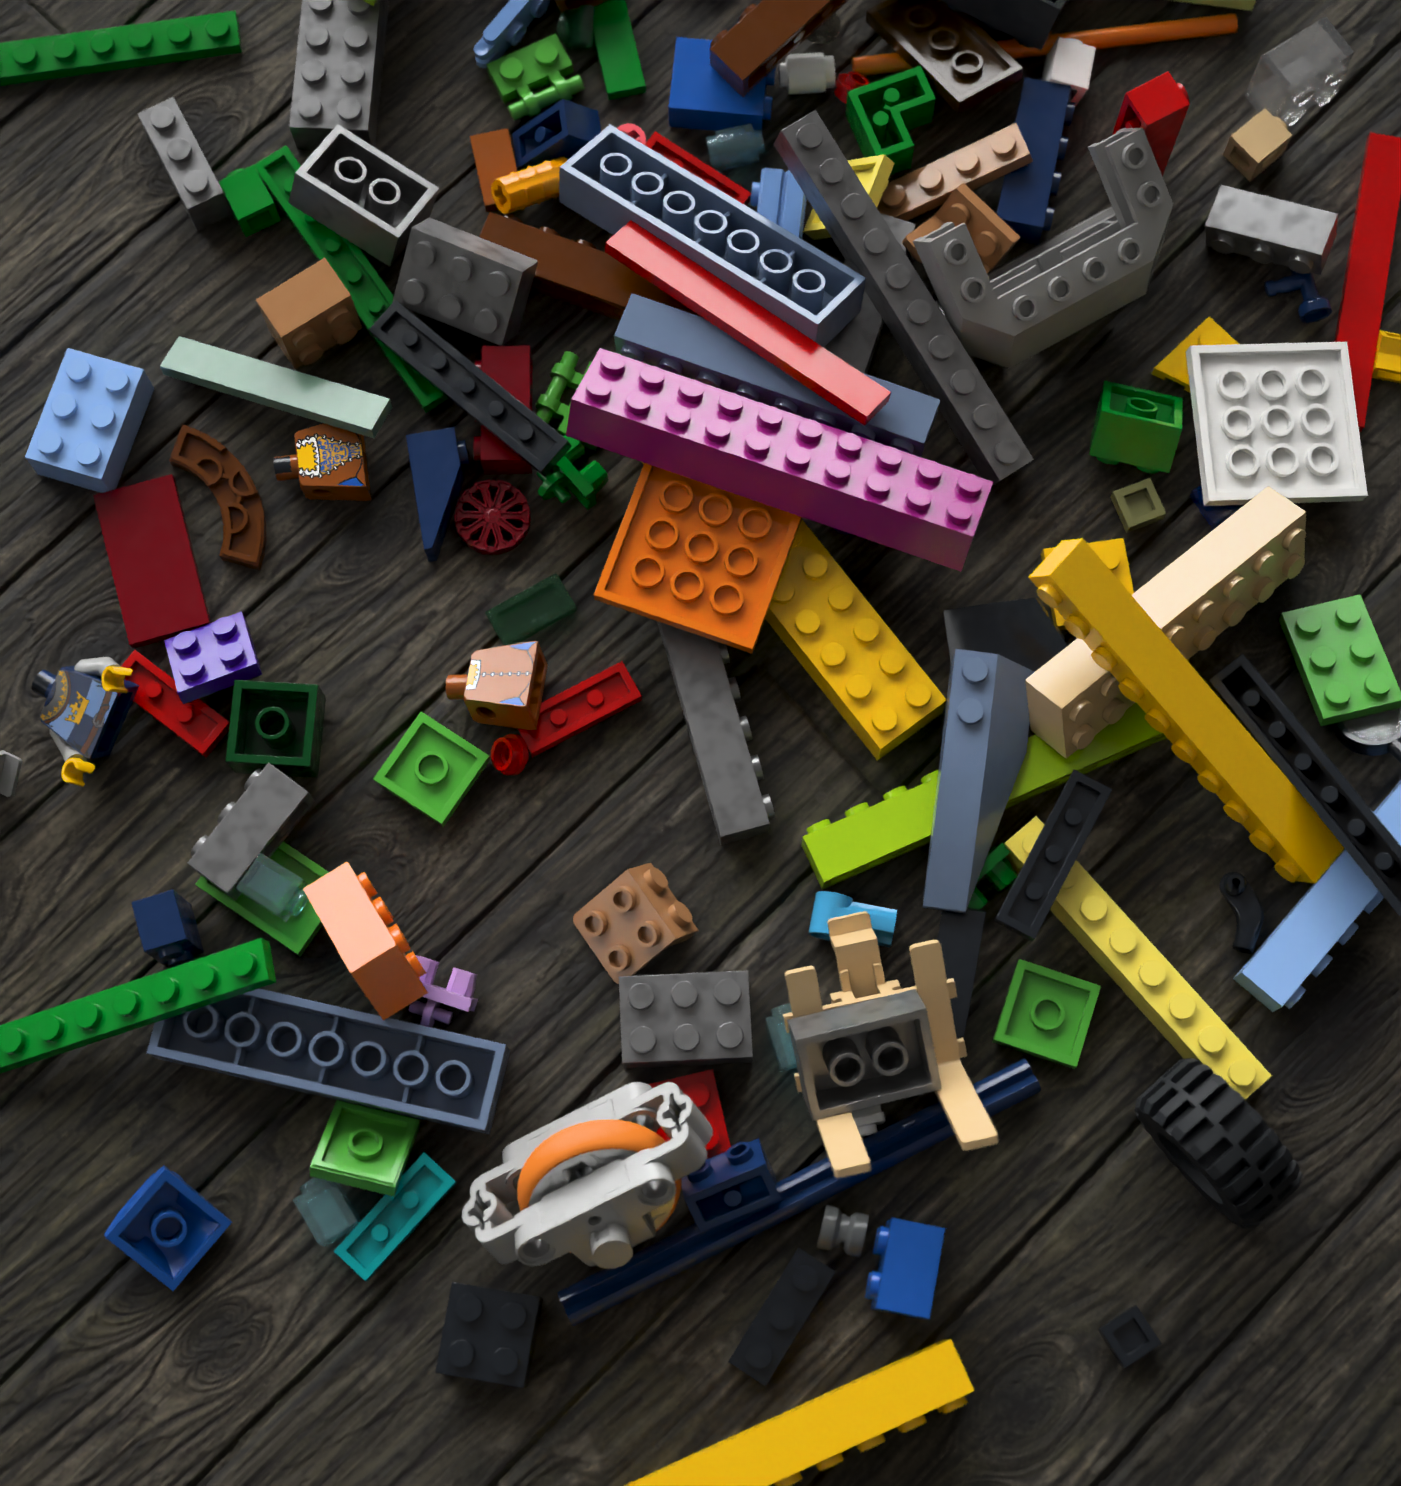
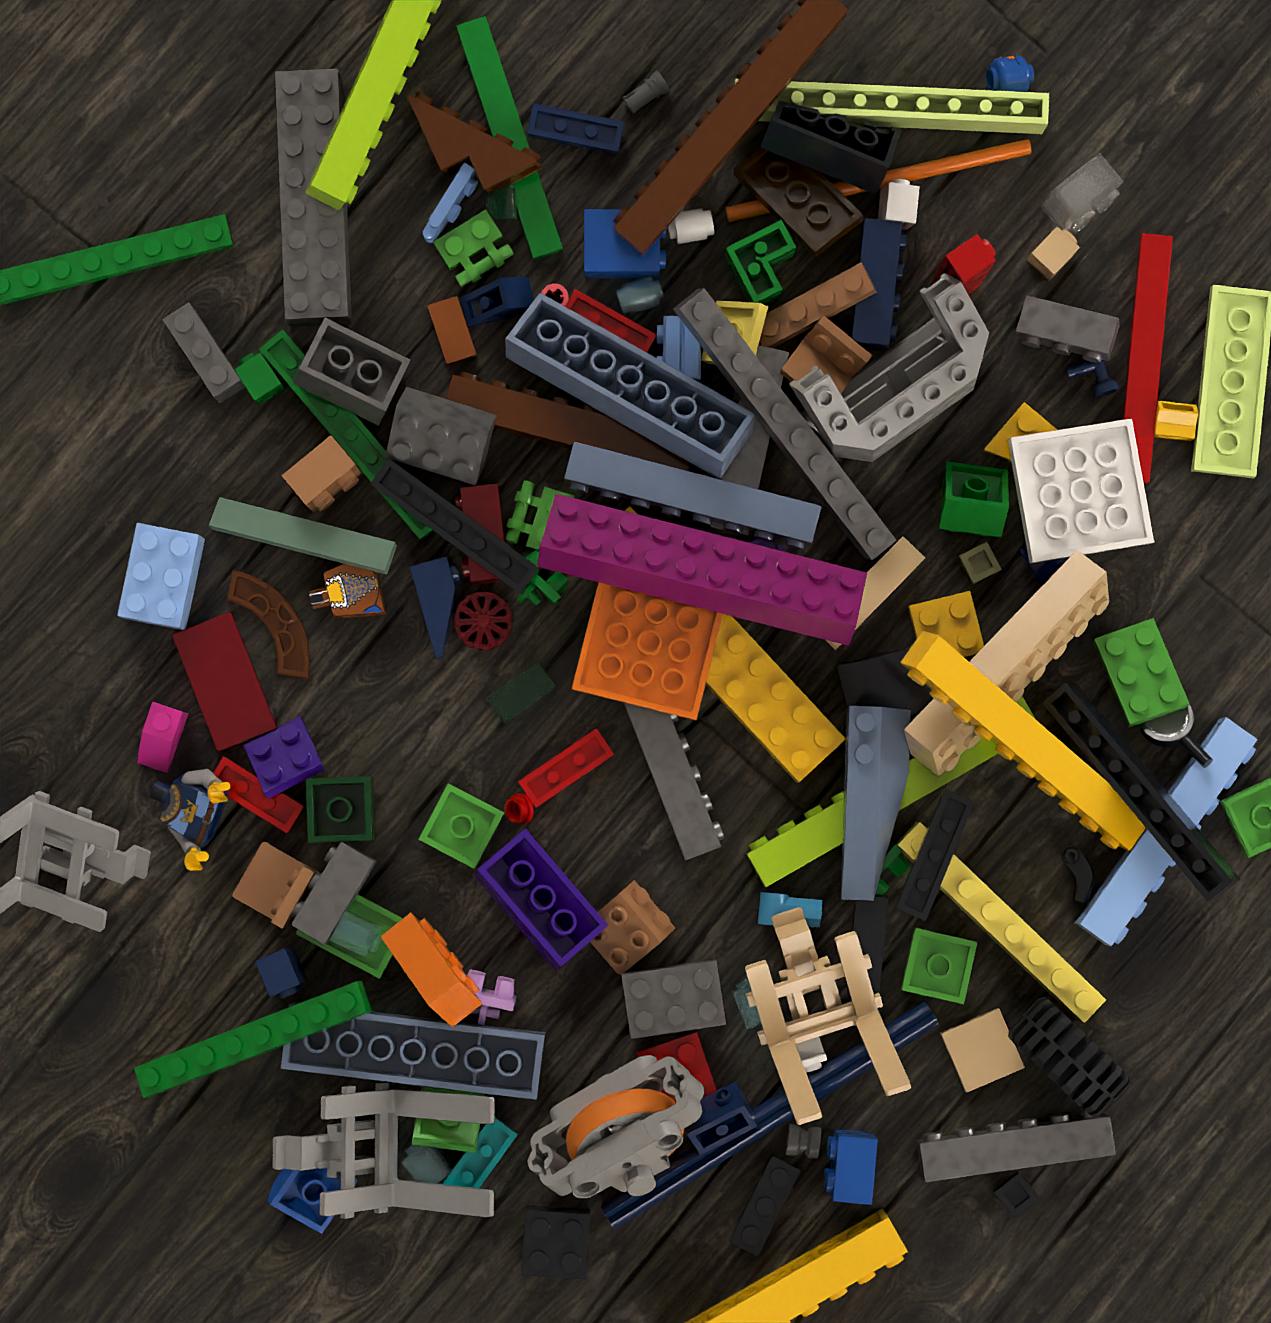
camera: 10 degrees left, 10 degrees up
torso [446,641,548,730] -> none
light orange axle [491,157,568,214] -> none
tile [605,220,891,426] -> none
flat silver brick [787,989,942,1121] -> none
red plate [834,72,869,104] -> none
none -> dark pink slope [137,702,189,773]
none -> medium nougat bracket [232,842,317,929]
none -> light grey piece [273,1082,494,1219]
none -> dark purple slope [473,829,609,971]
none -> tan slope [826,537,925,650]
none -> flat silver brick [916,1110,1116,1182]
none -> tan tile [940,1008,1025,1093]

